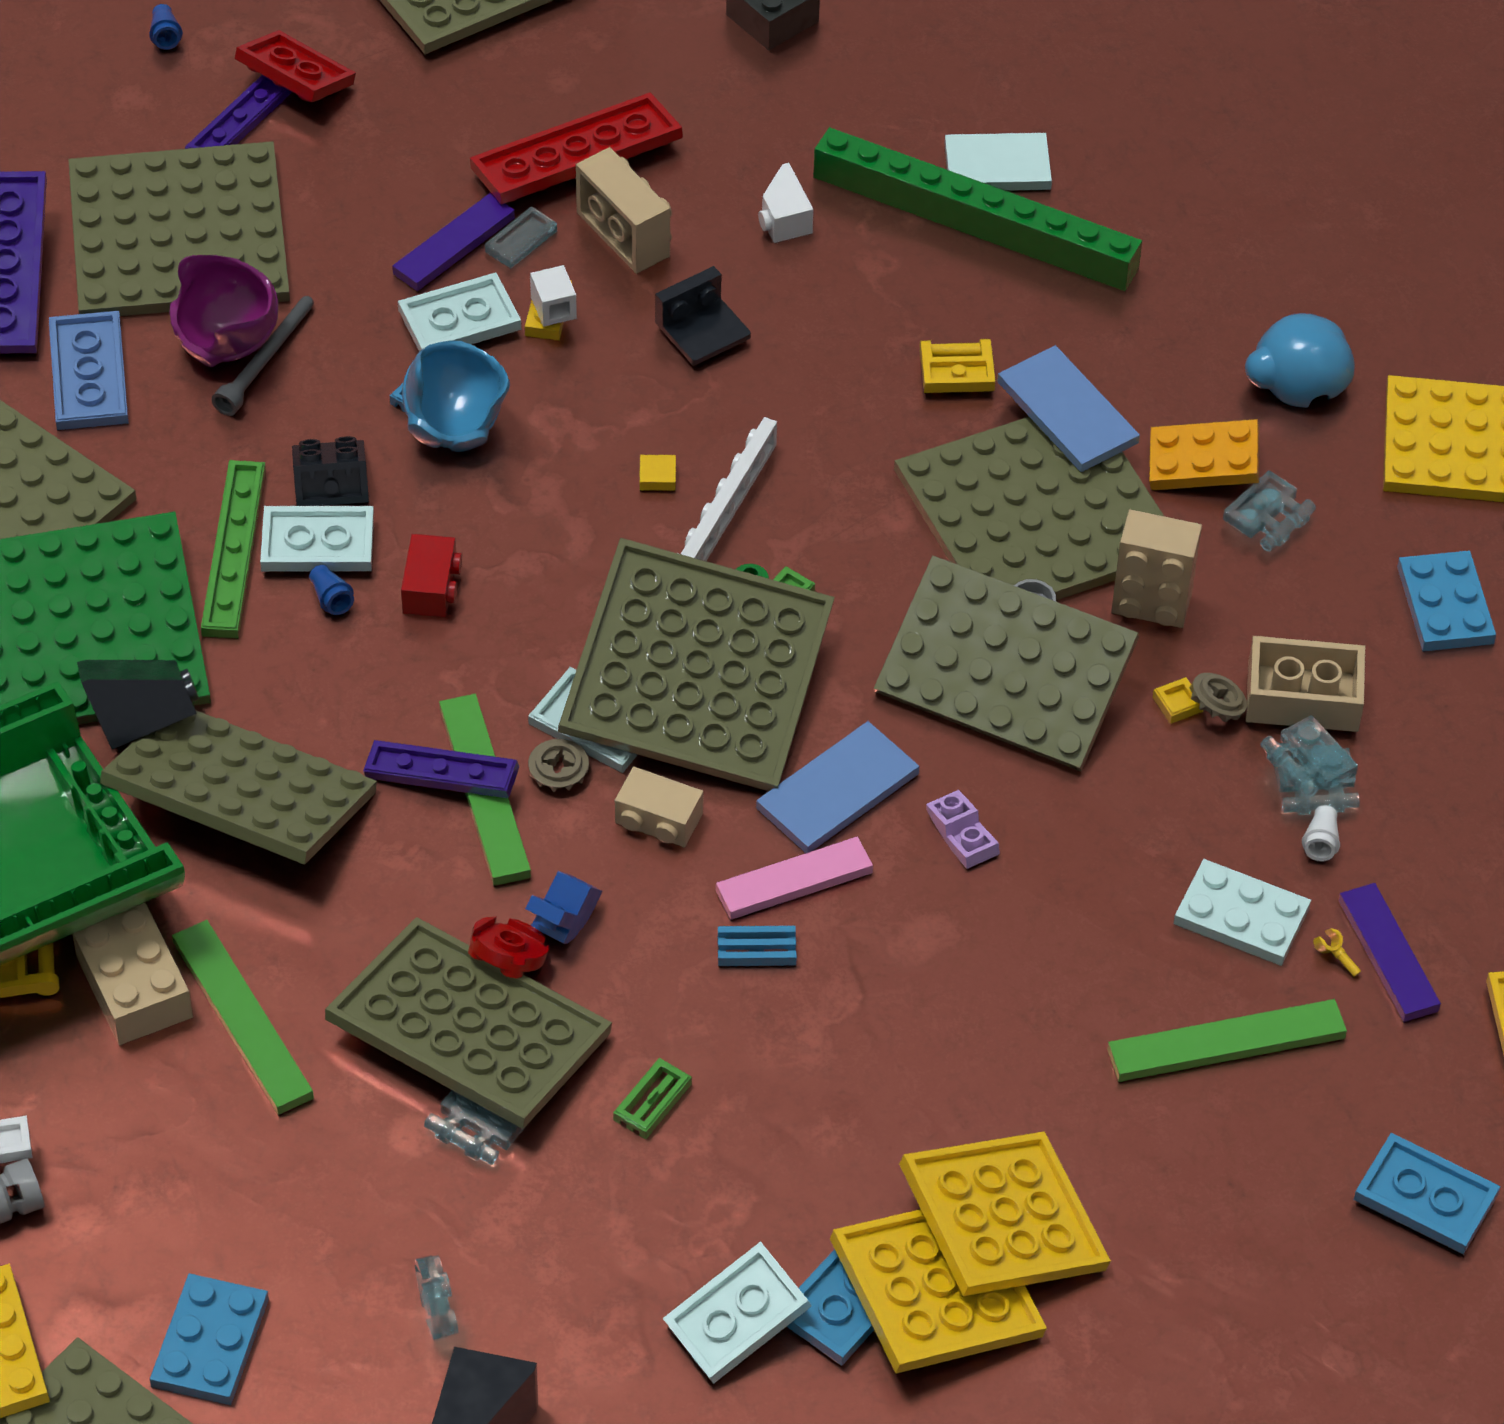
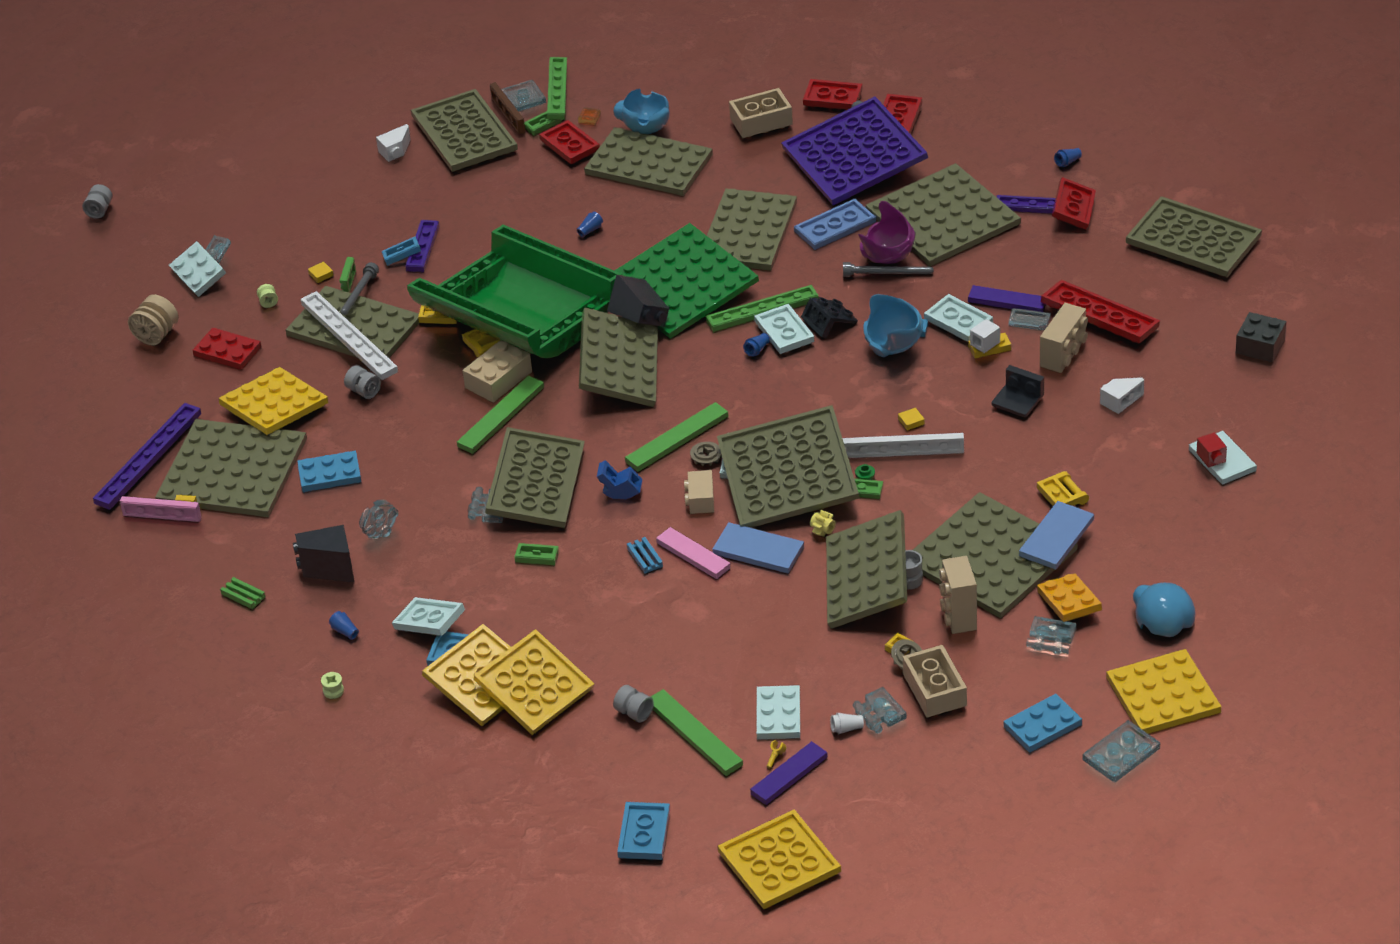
camera: 70 degrees right, 10 degrees down
dark purple tile [363,740,519,798] -> none
red brick [401,534,462,617] -> none
red plate [468,917,549,978] -> none
green brick [813,127,1143,291] -> none
lavender slope [926,790,1000,869] -> none
clear light blue plate [1260,715,1358,798] -> none
none -> light grey wheel [613,685,654,722]
none -> light yellow gear [810,510,836,537]
none -> red brick [1196,432,1227,468]

